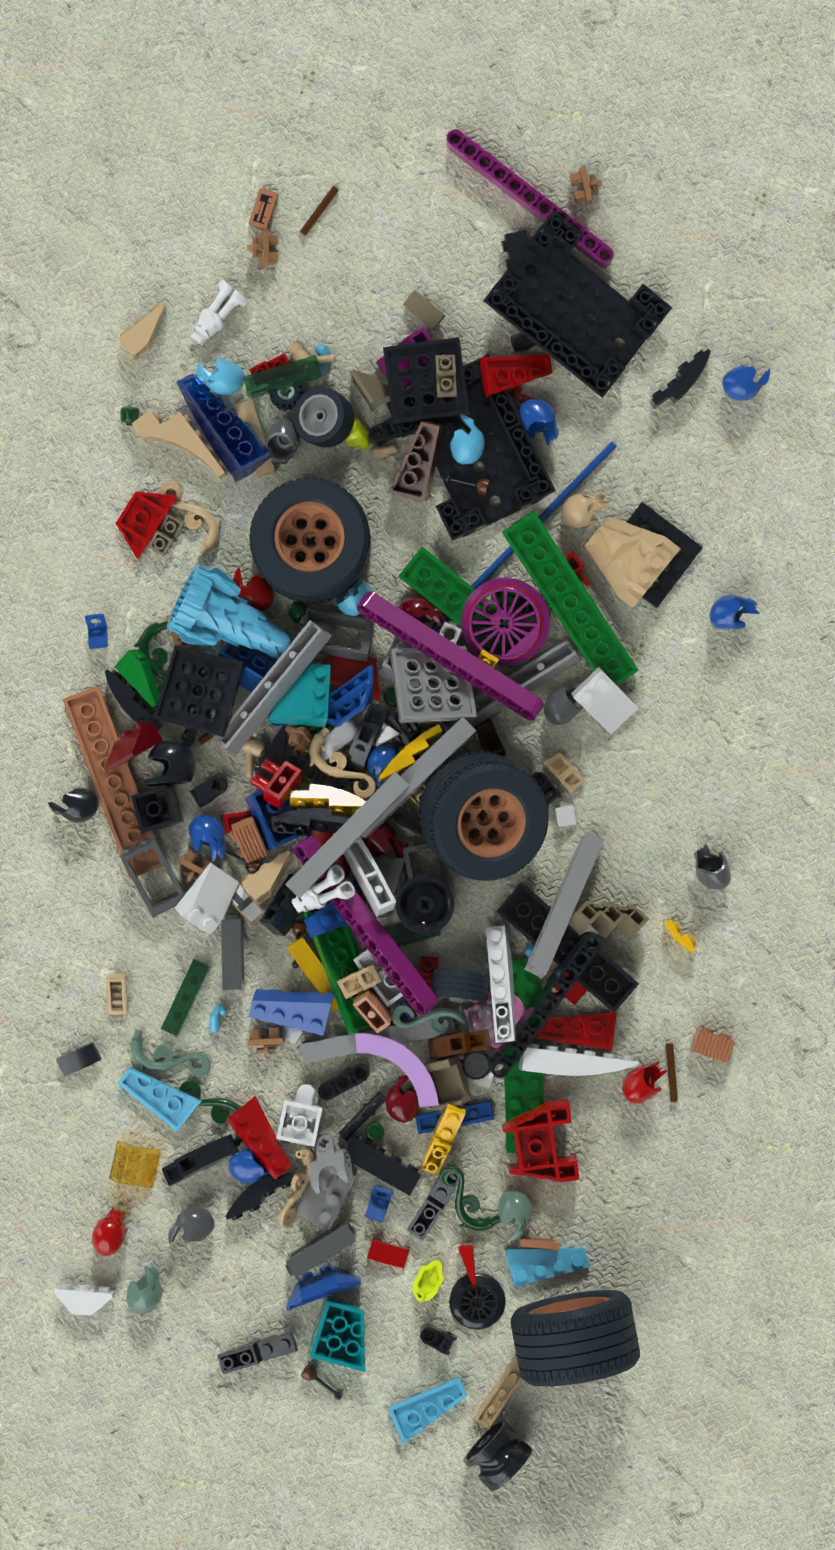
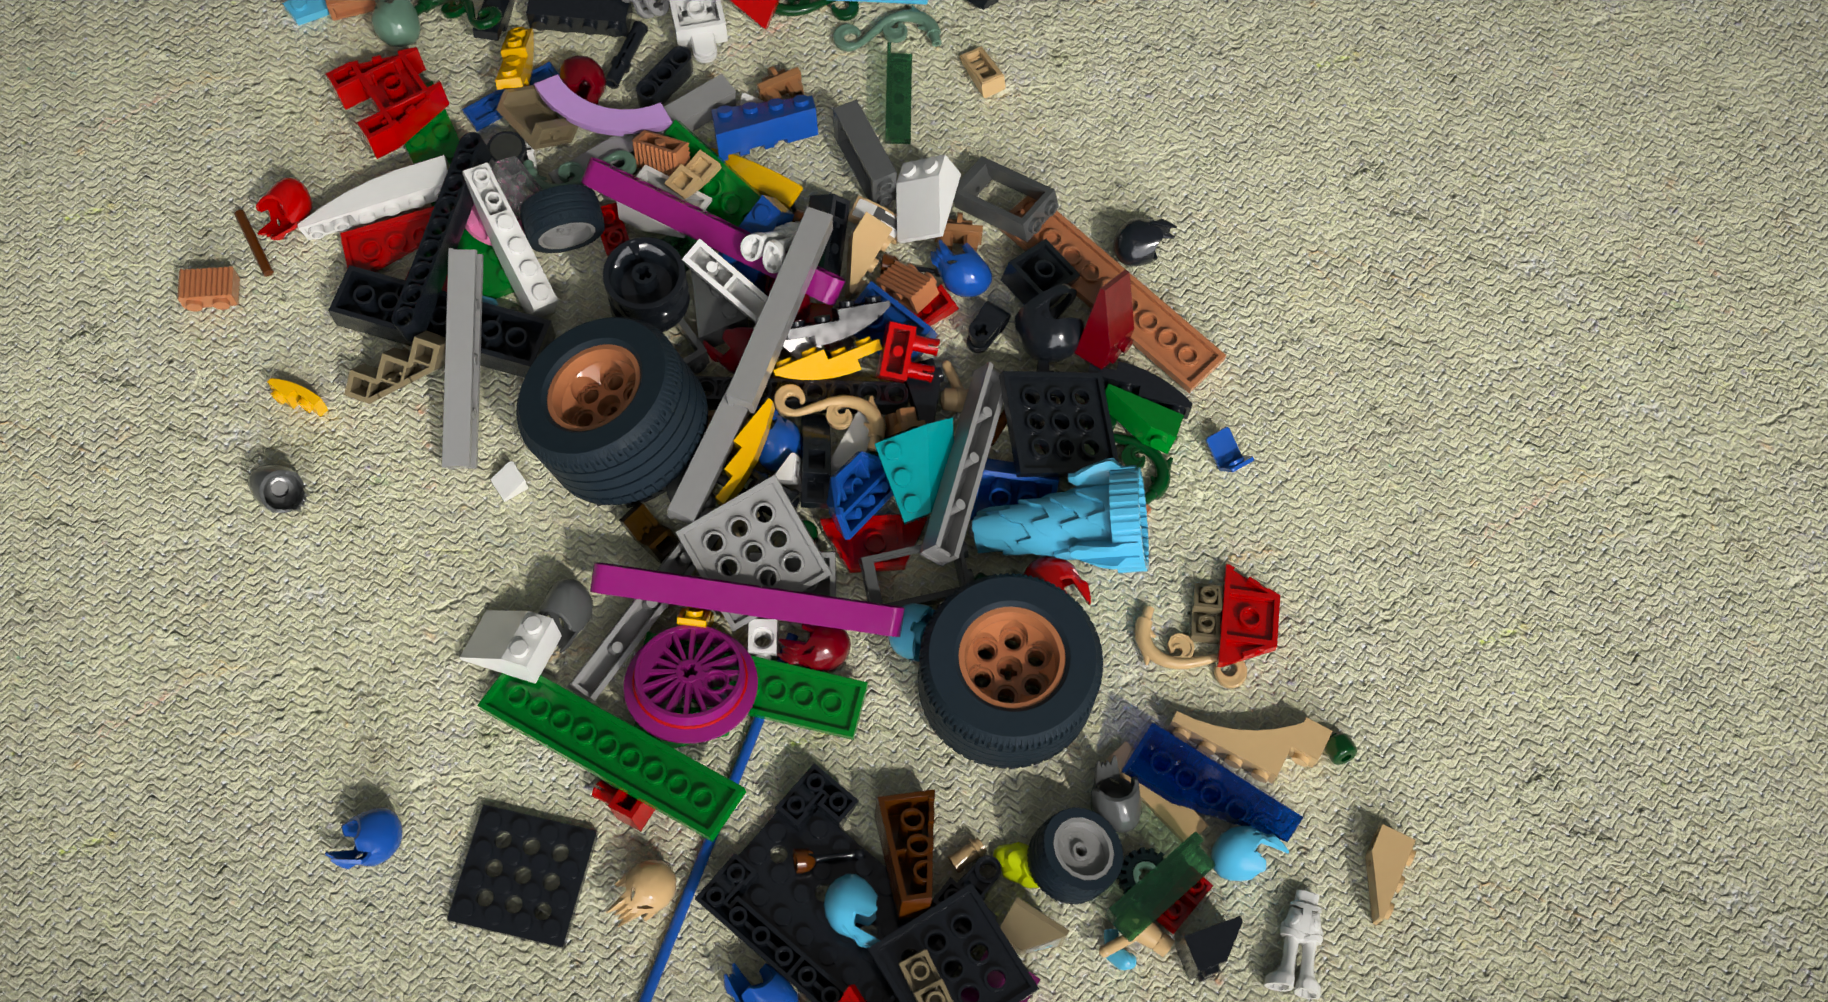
camera: 150 degrees right, 20 degrees down
medium azure arm [209,1004,227,1033] -> none
dark green piece [365,1121,385,1141] -> none
reddish brown slope [428,1029,491,1059] -> none
black piece [531,772,562,807] -> none
tan slope [544,750,585,793] -> none
tan wedge [584,516,680,609] -> none
none -> black slope [1175,915,1243,983]

